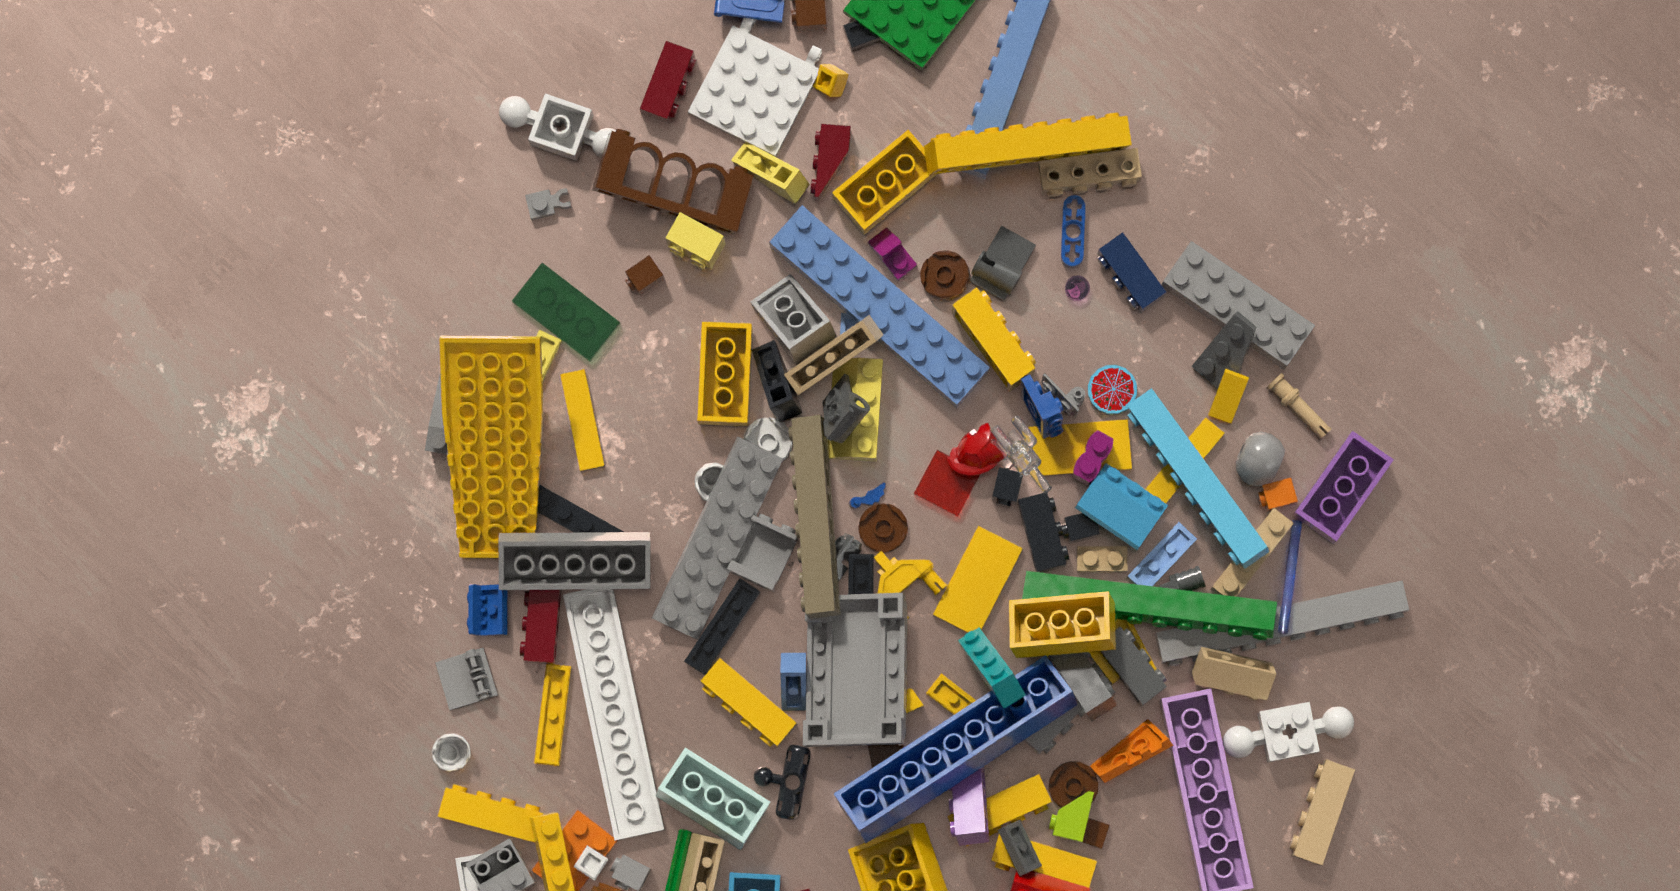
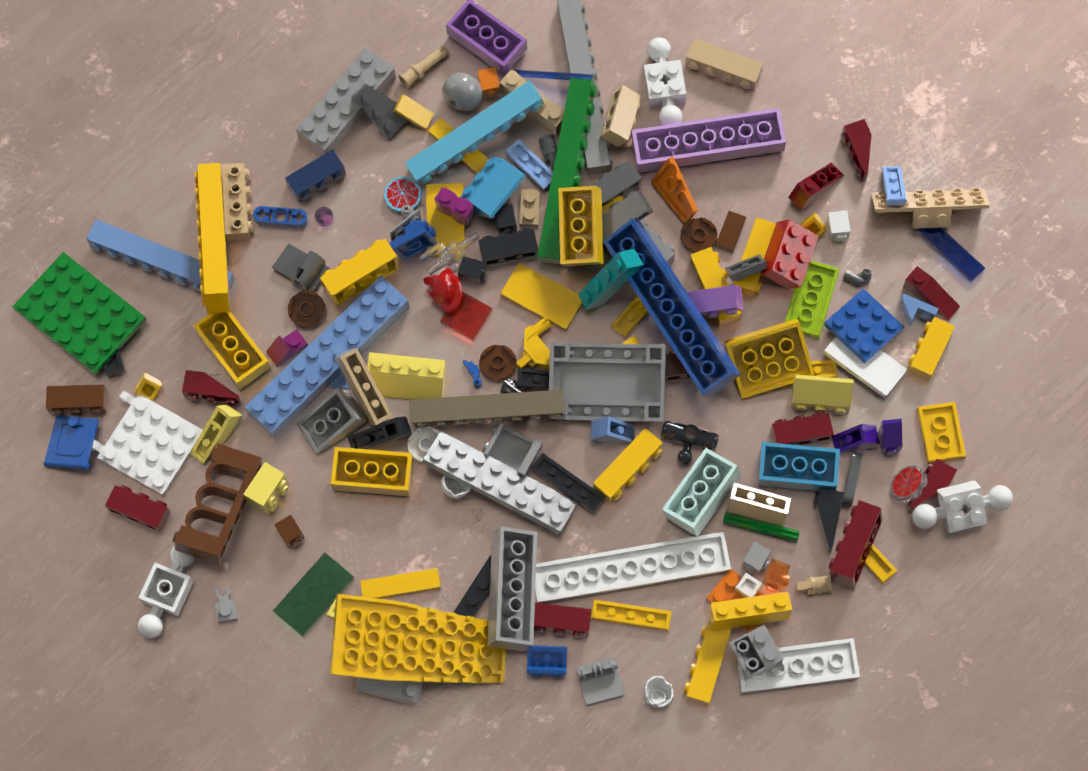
camera: 90 degrees left, 10 degrees down
dark grey piece [822,374,870,443] -> none
lime slope [1049,791,1094,843] -> none

